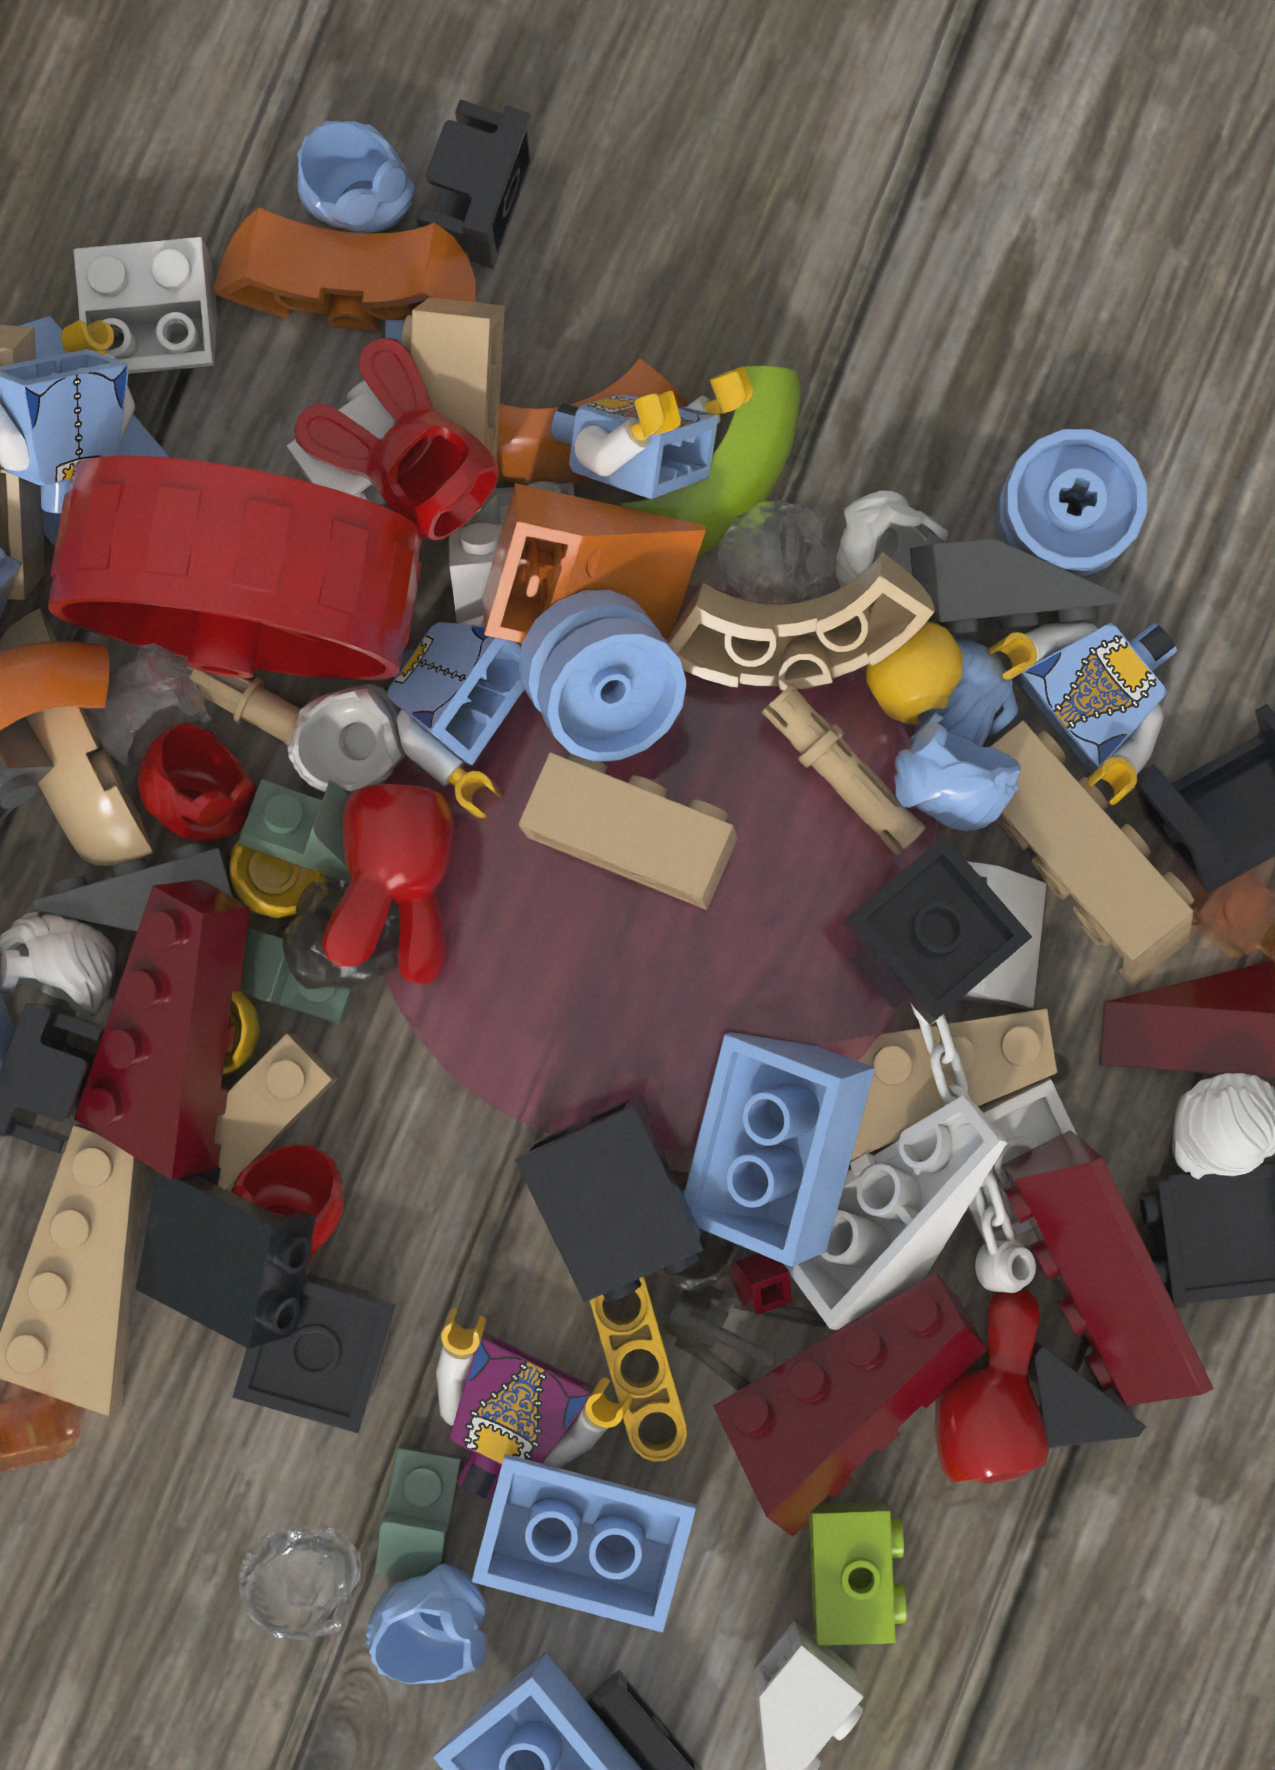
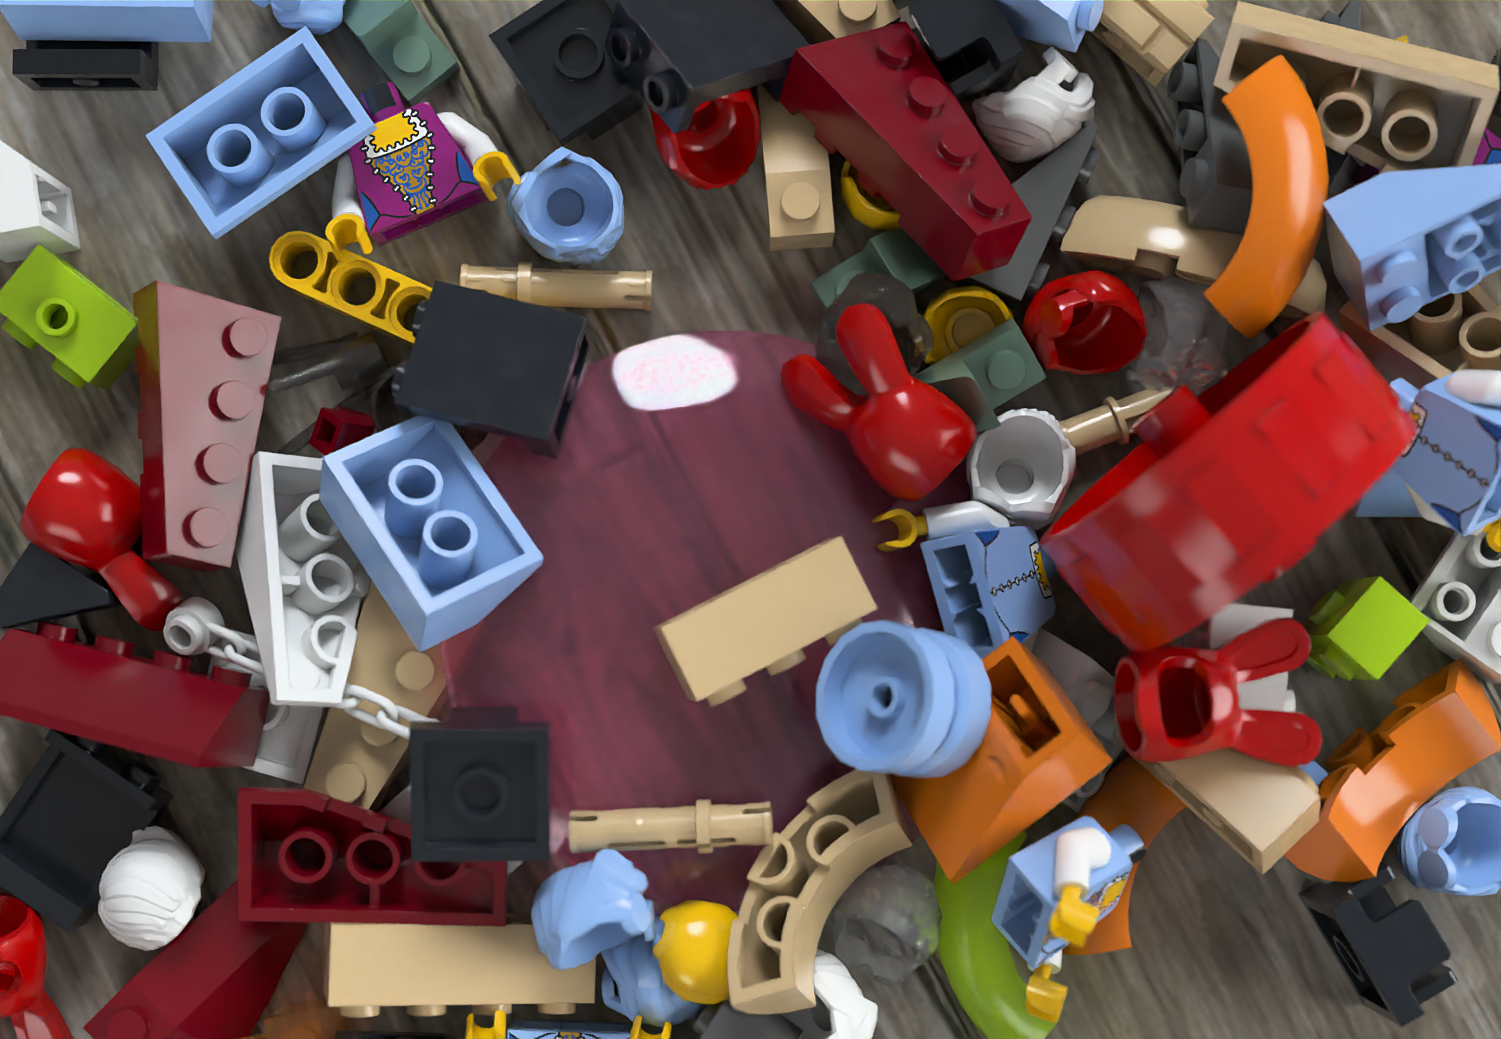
camera: 130 degrees right, 0 degrees up
none -> dark red wedge [238,787,508,927]
none -> tan pin [460,261,652,311]
none -> light blue hair [507,146,625,266]
none -> lime brick [1303,576,1430,681]

